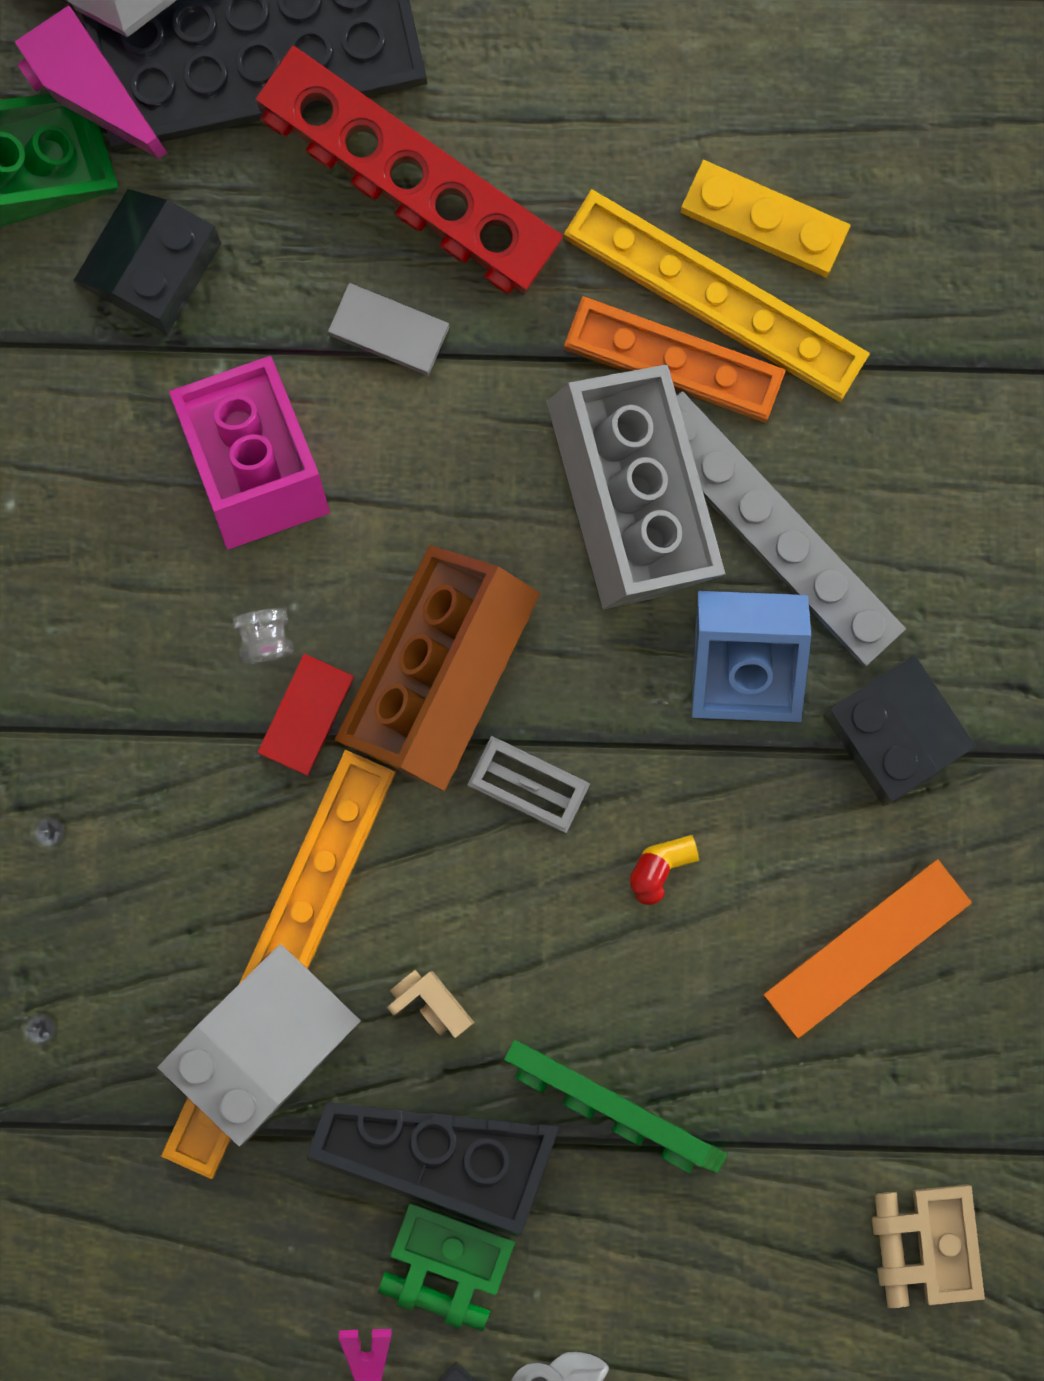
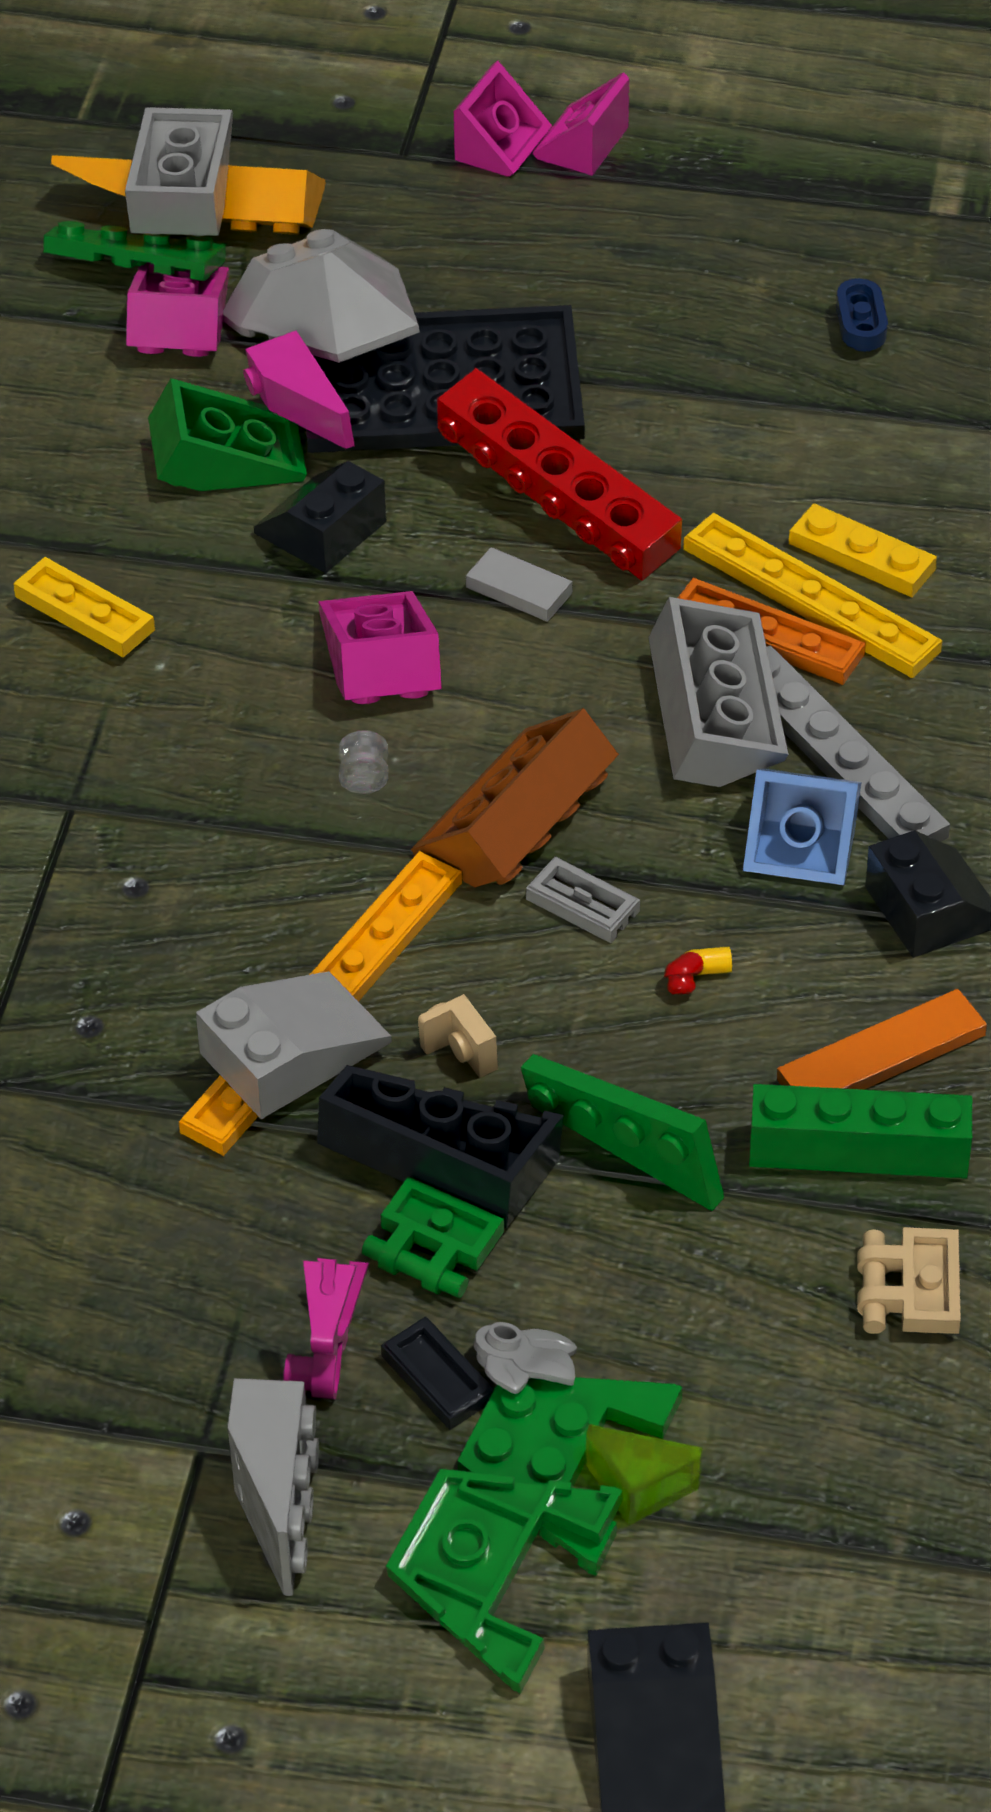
camera: 10 degrees right, 35 degrees down
red tile [257,653,355,777] -> none
none -> green brick [749,1084,972,1179]

